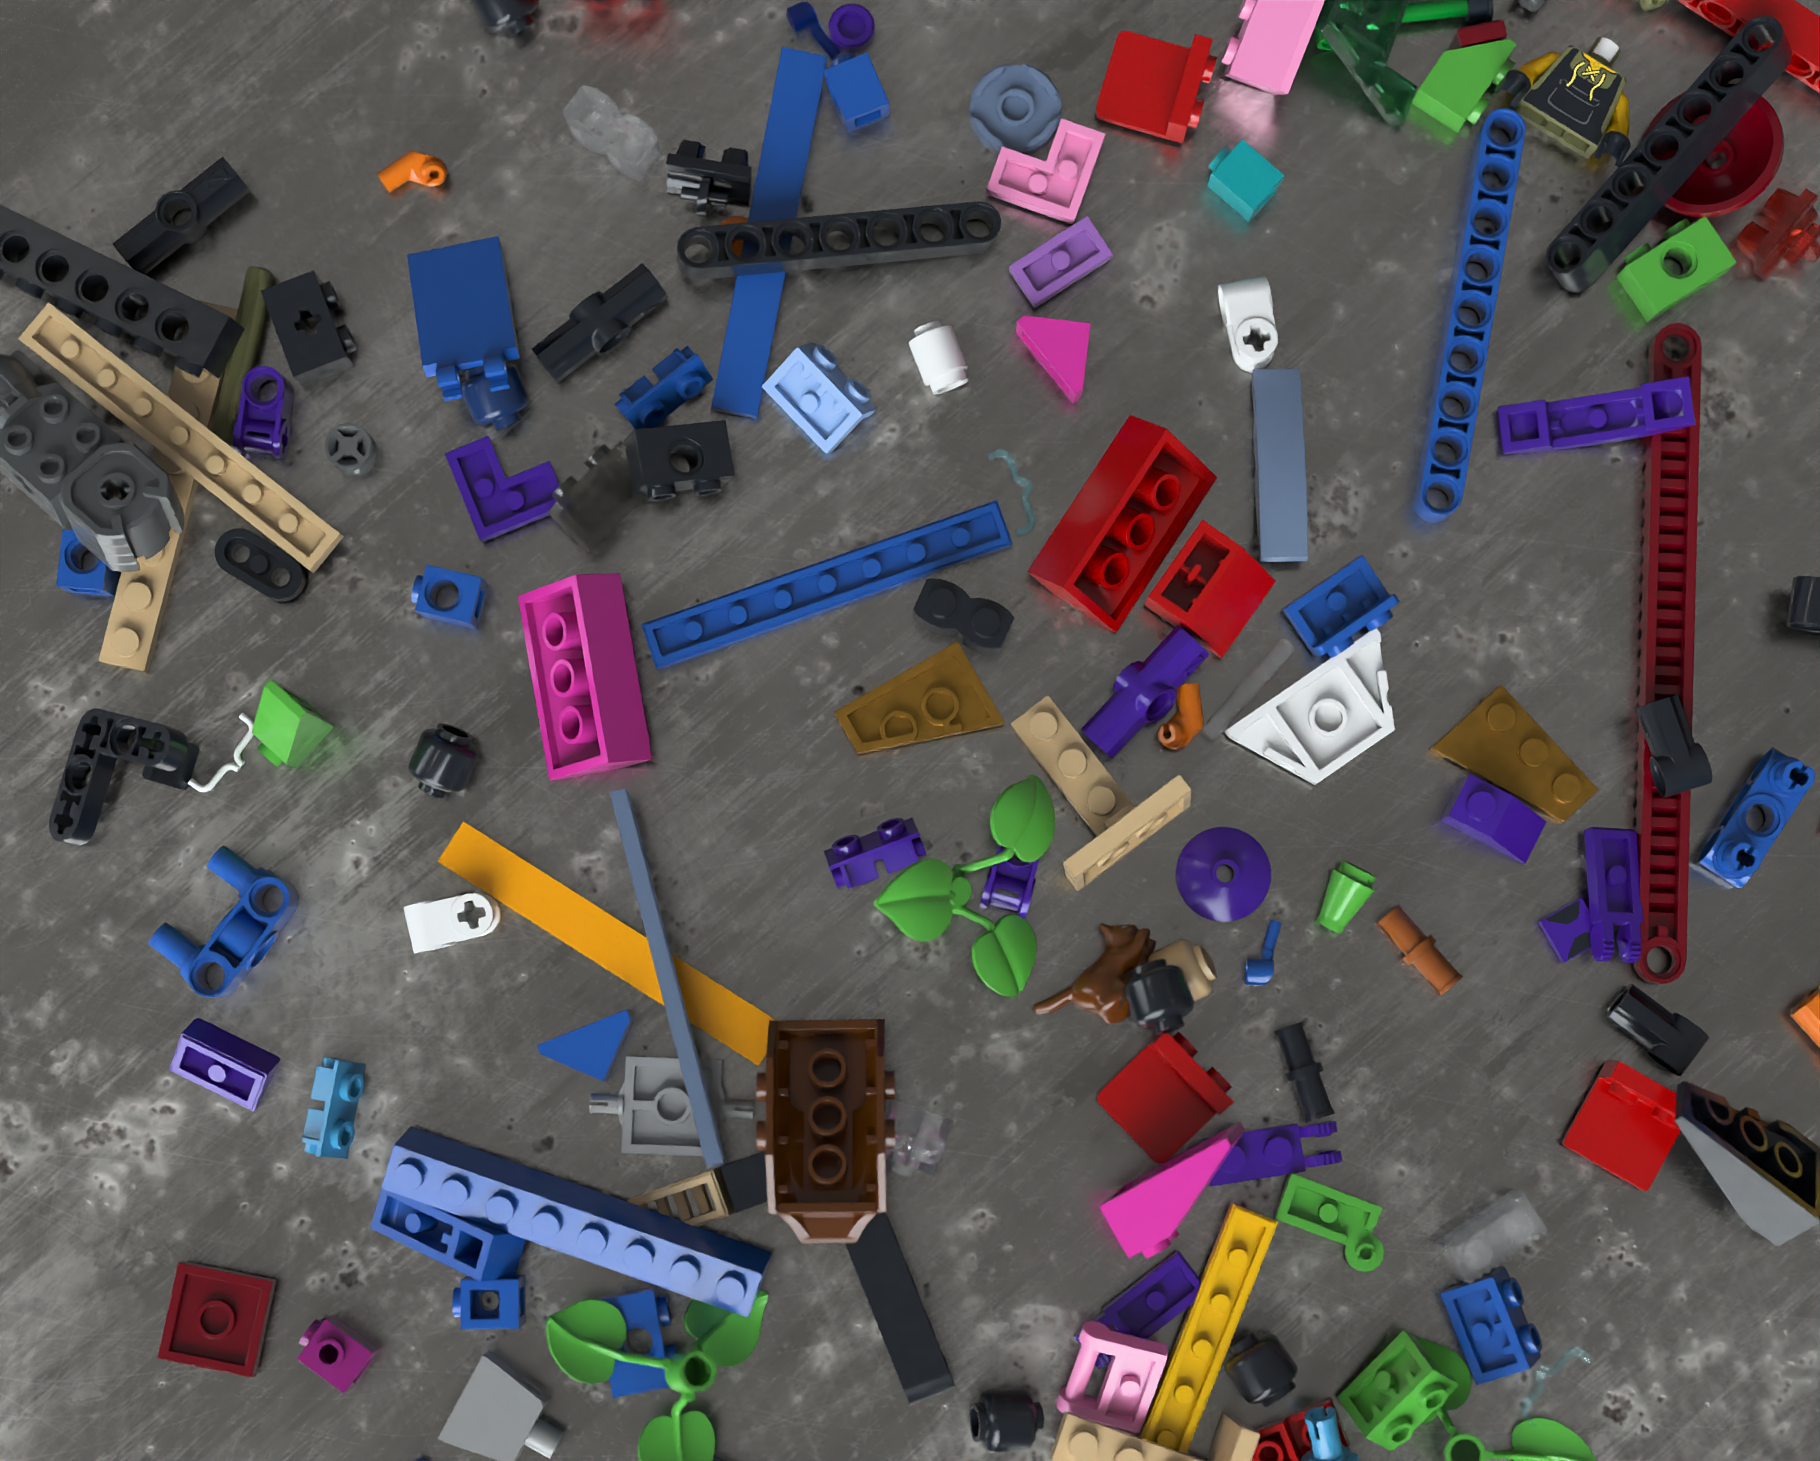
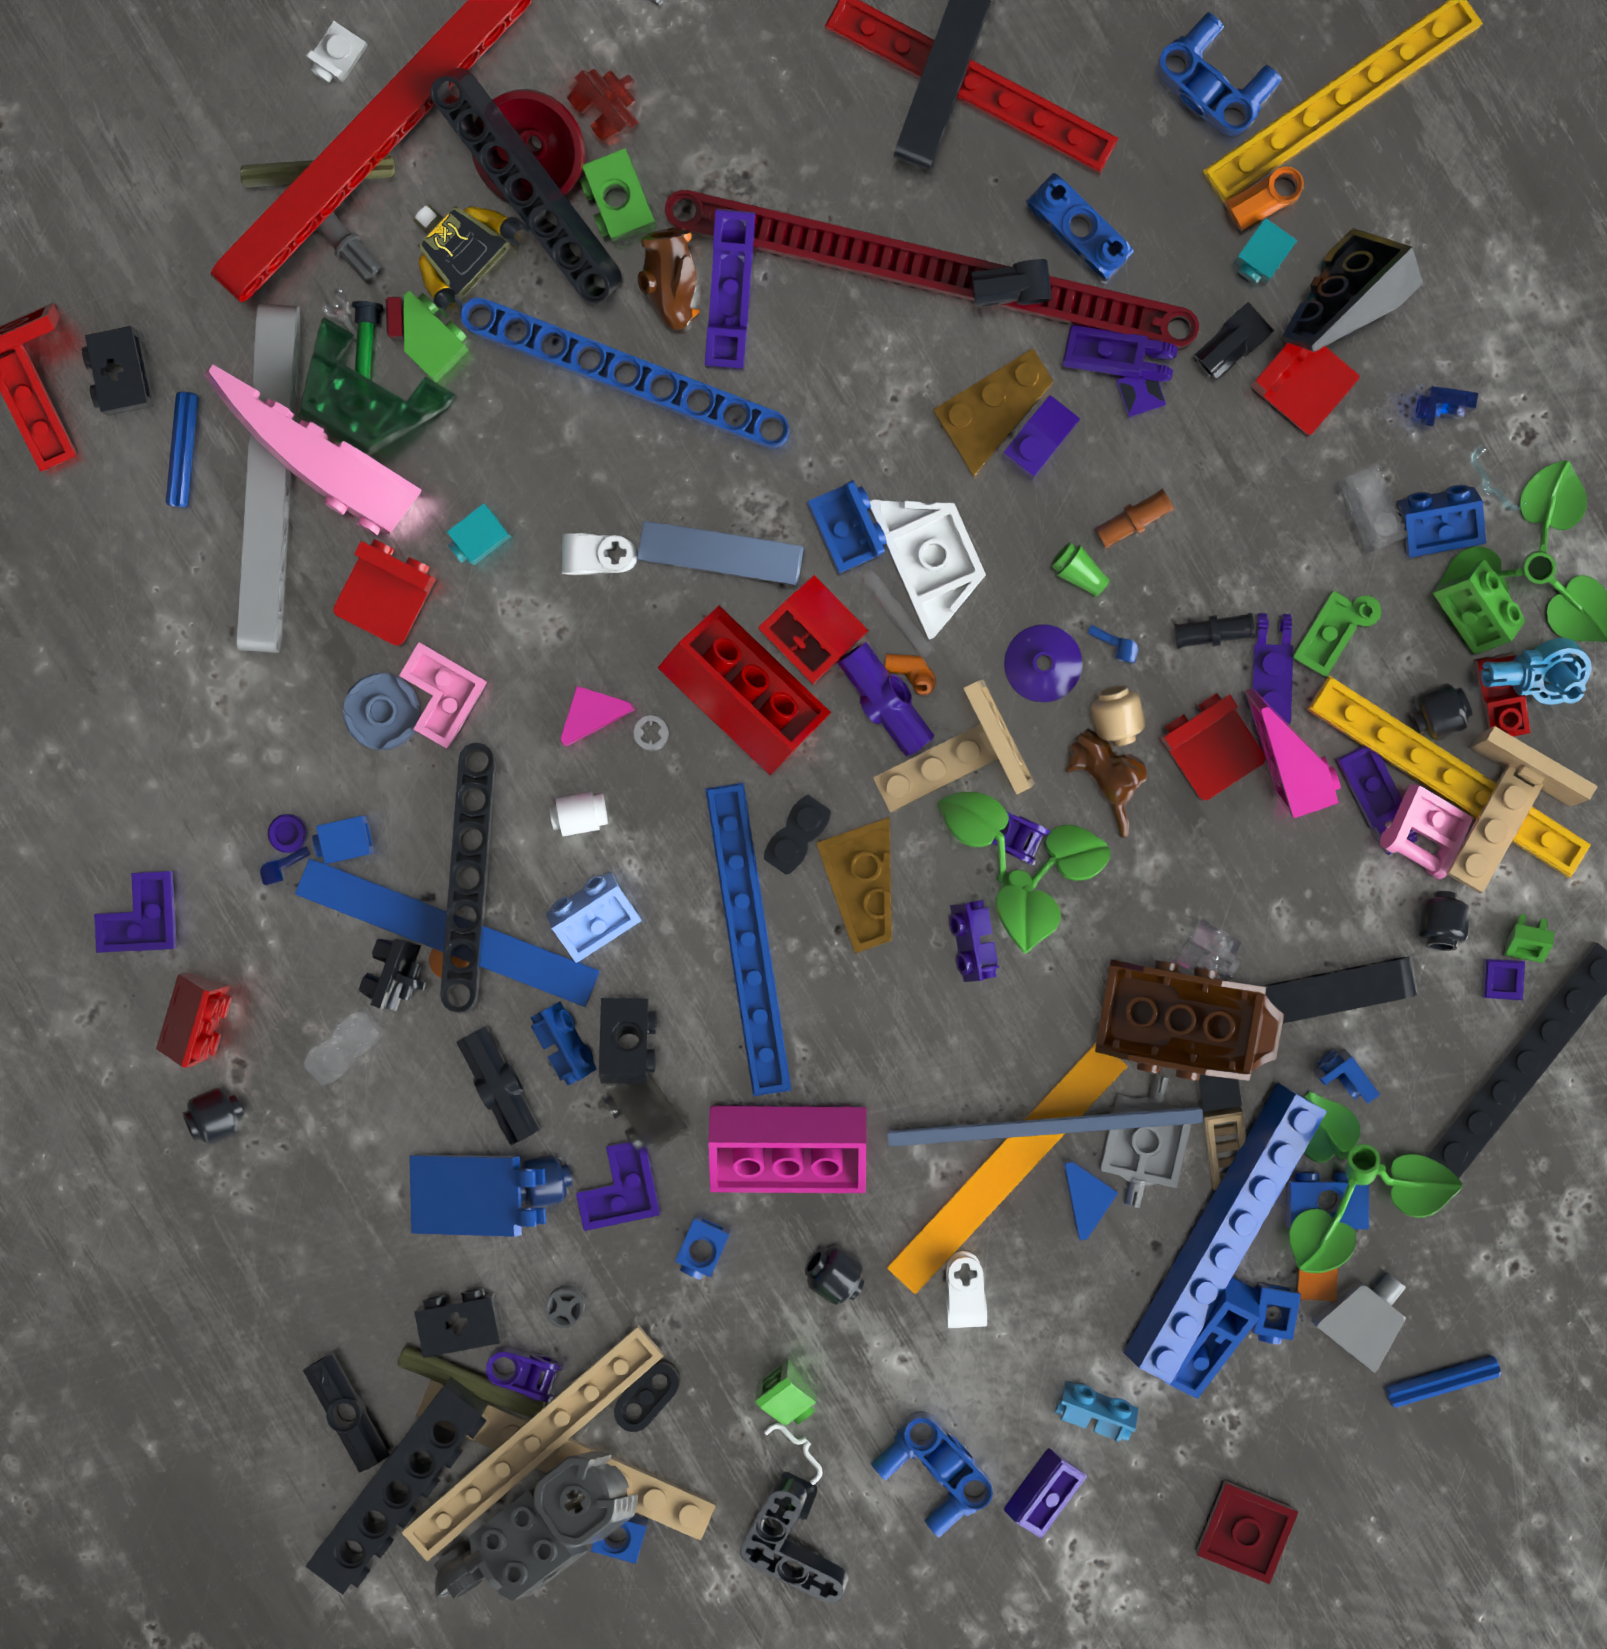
camera: 80 degrees left, 5 degrees up
magenta brick [297,1314,381,1393] -> none
orange arm [376,151,447,193] -> none
clear light blue piece [987,450,1035,536] -> none
medium lavender plate [1008,216,1113,309] -> none
black head [1124,959,1194,1035] -> none
none -> light grey bush [633,715,669,751]
none -> reddish brown animal [638,228,700,330]
none -> teal brick [1234,218,1298,285]
none -> orange tile [1296,1268,1338,1302]
none -> blue bracket [1313,1049,1380,1104]
none -> clear blue bracket [1415,386,1478,430]

